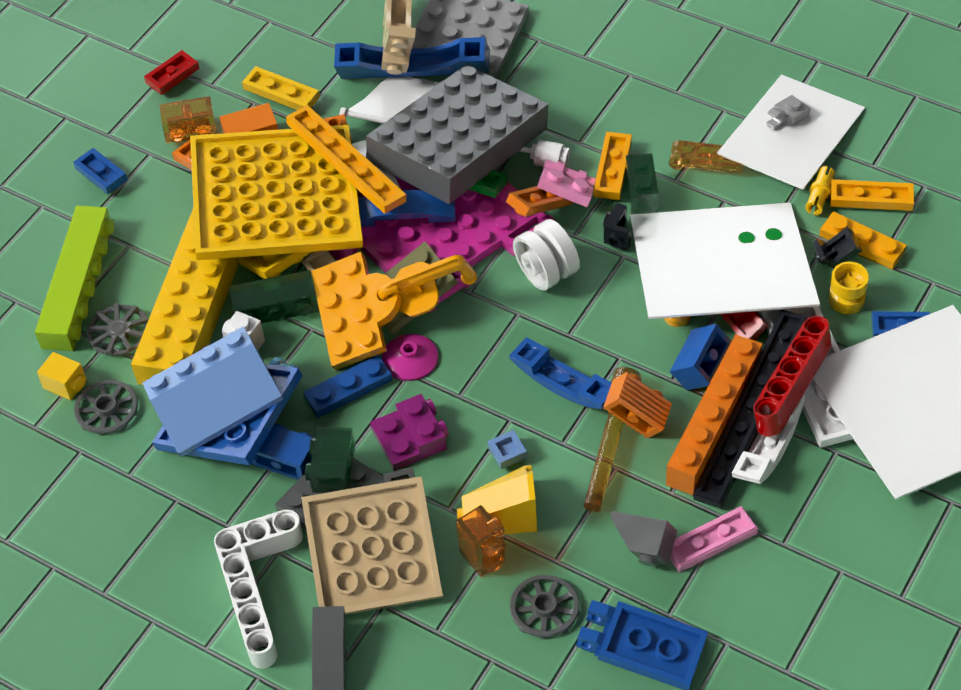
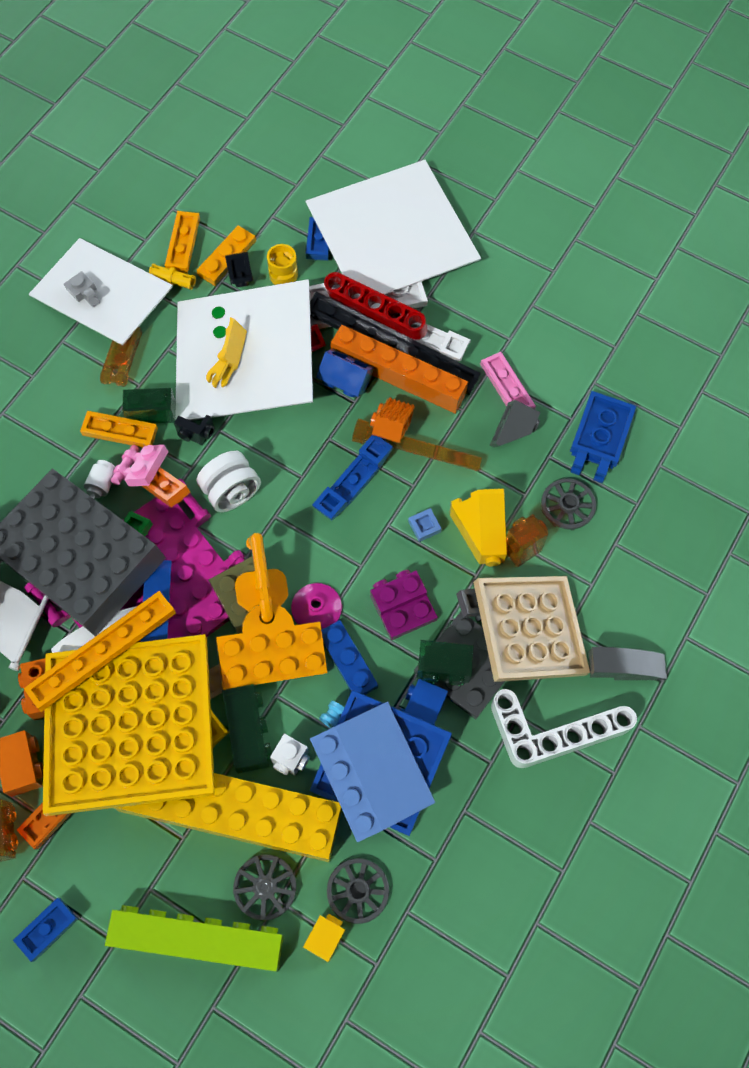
camera: 95 degrees left, 15 degrees up
none -> yellow arm [206,317,247,388]

